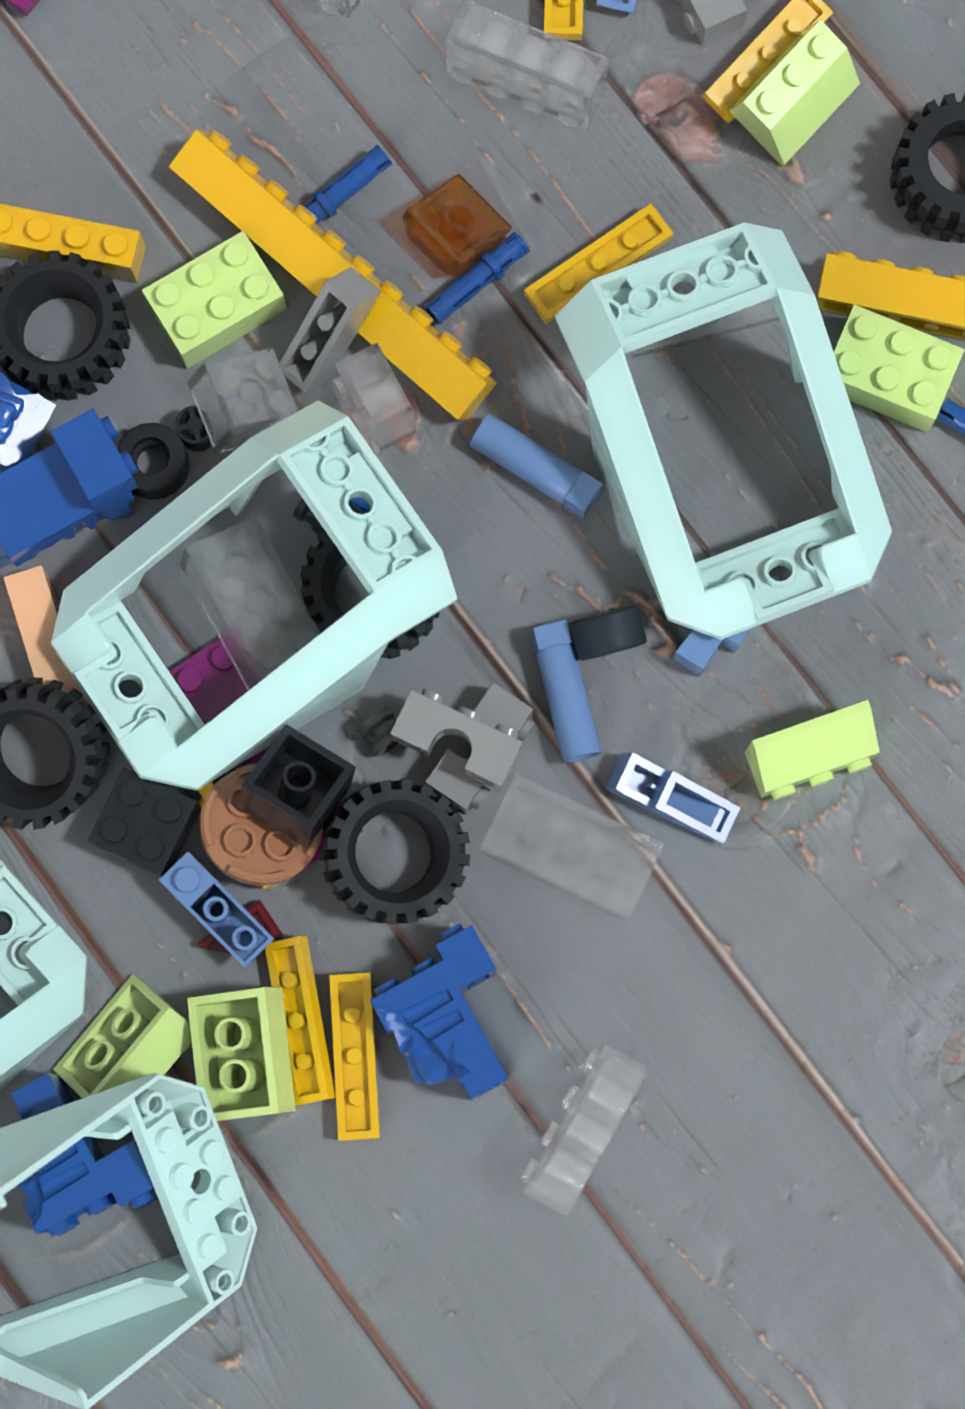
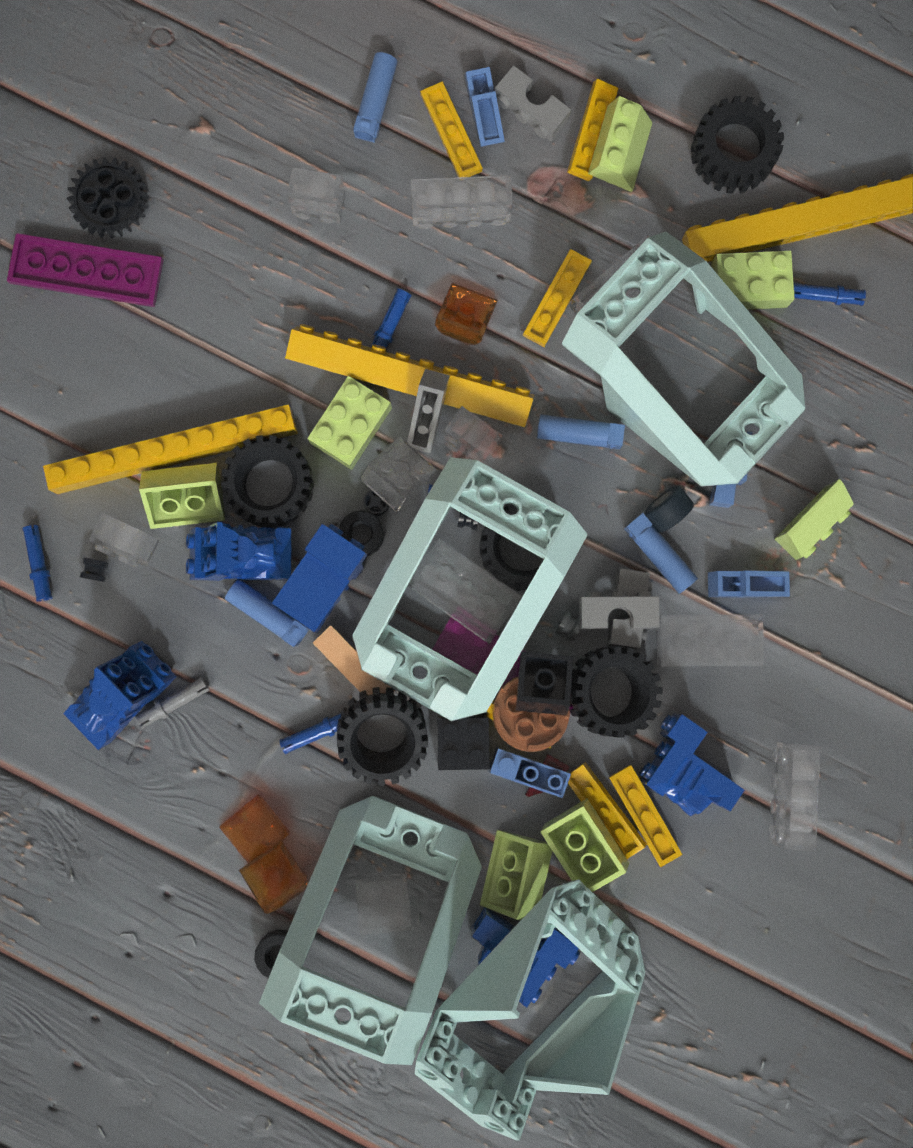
camera: 30 degrees left, 5 degrees up
blue pin [424,232,530,325] -> none

